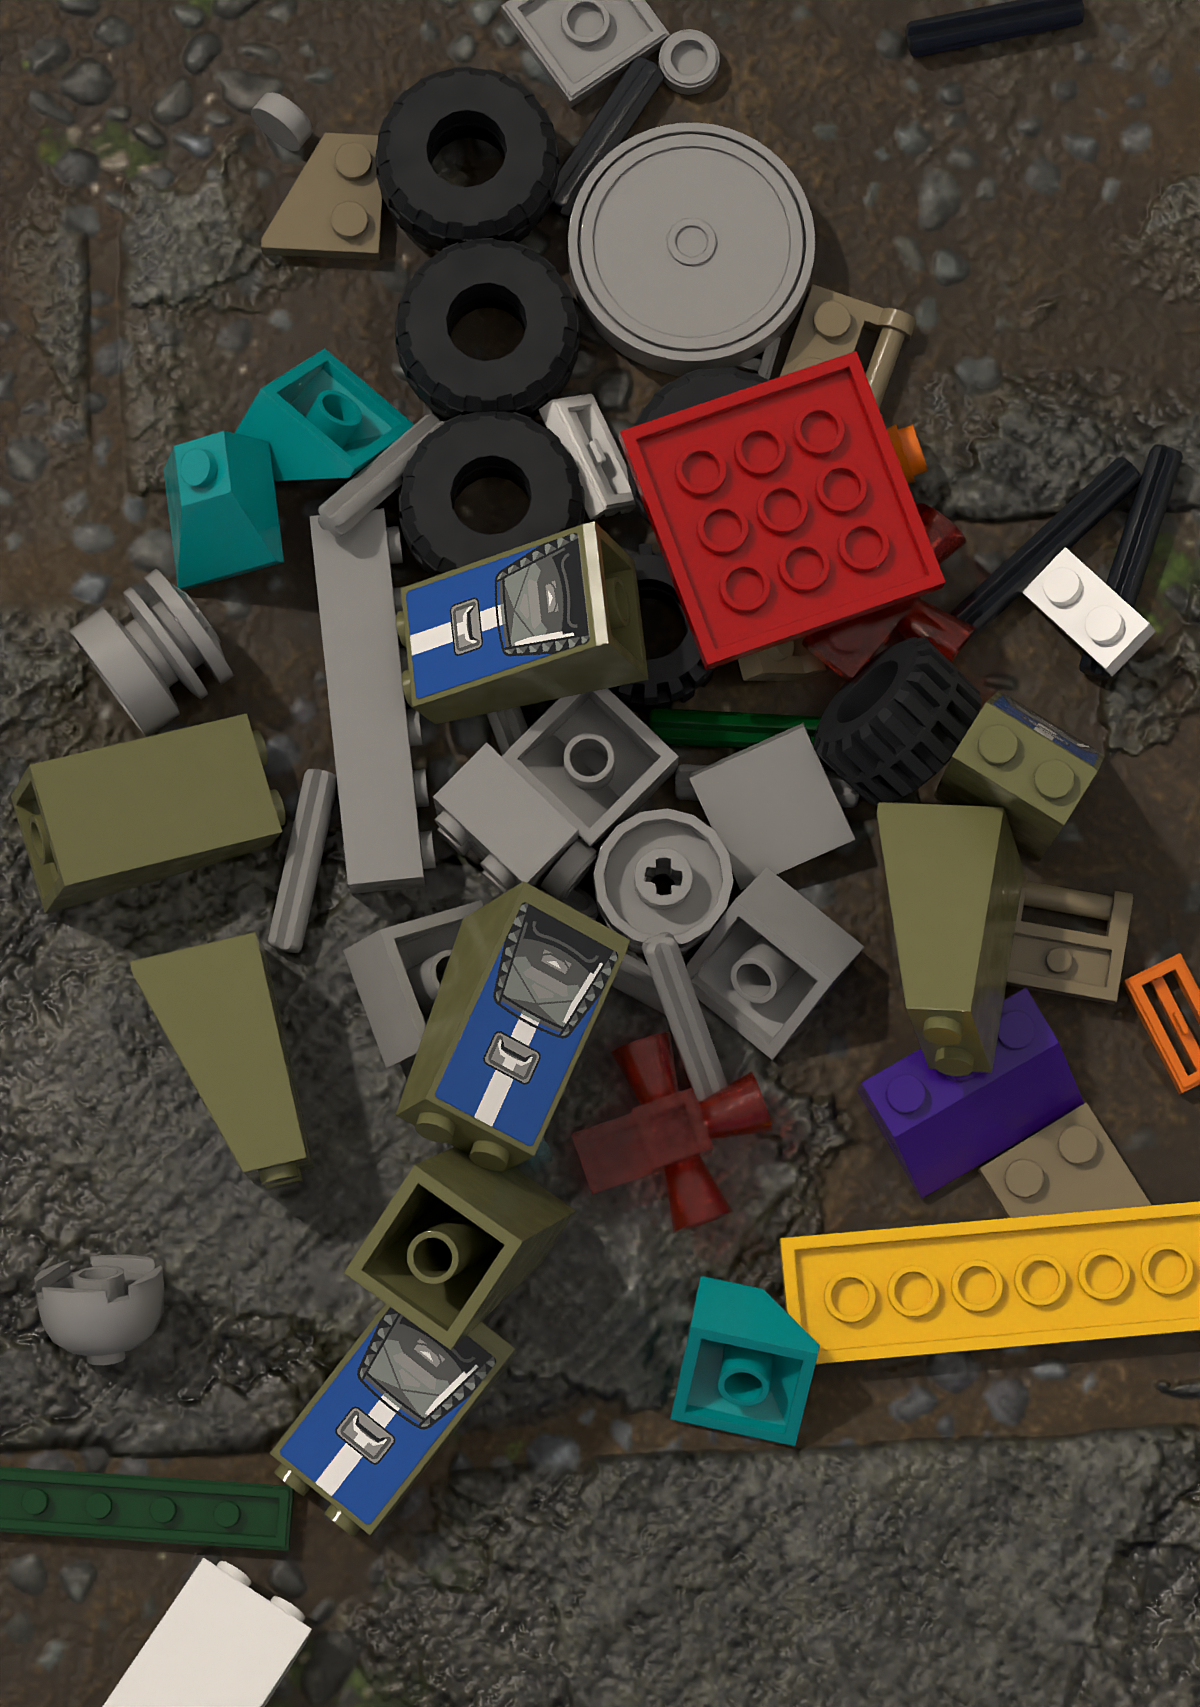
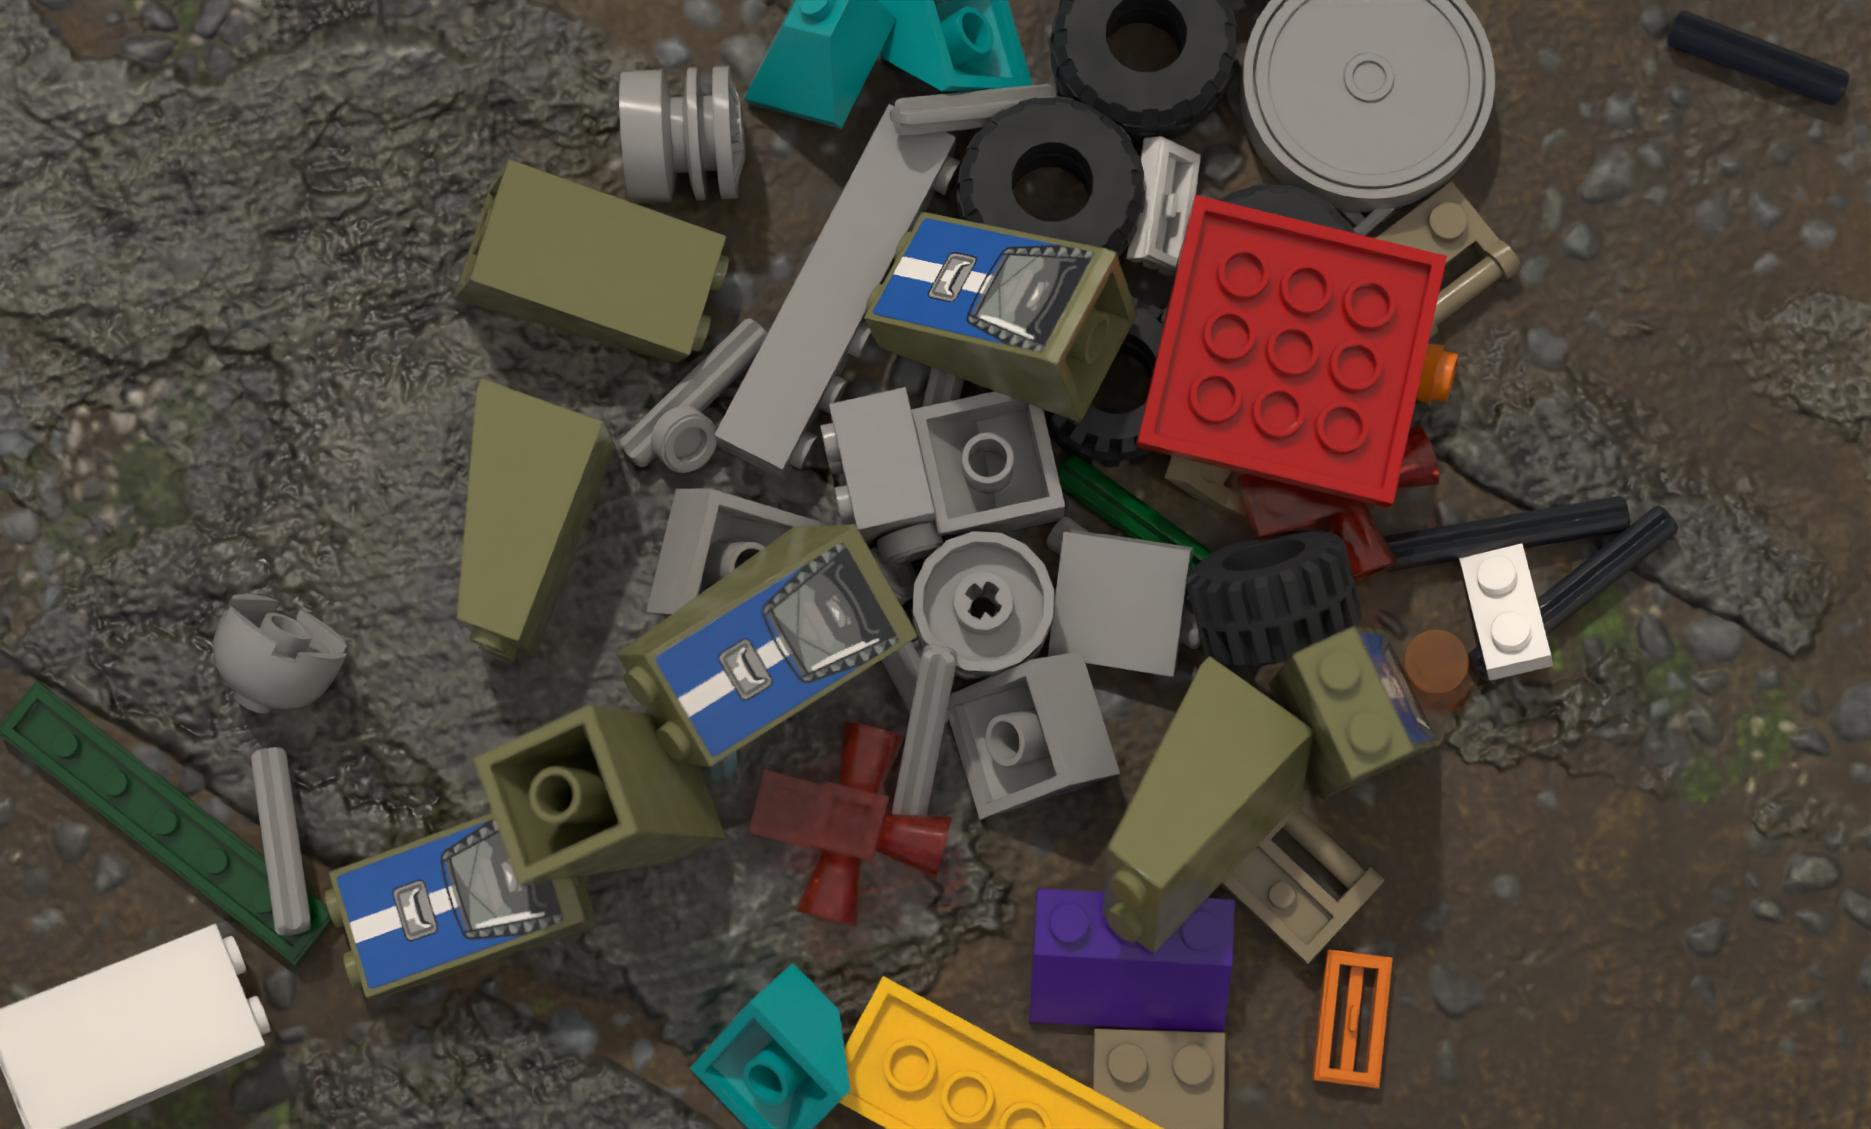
camera: 35 degrees right, 0 degrees up
none -> light grey axle [251,747,311,936]
none -> light grey tile [651,406,717,473]
none -> clear orange plate [1403,630,1469,694]

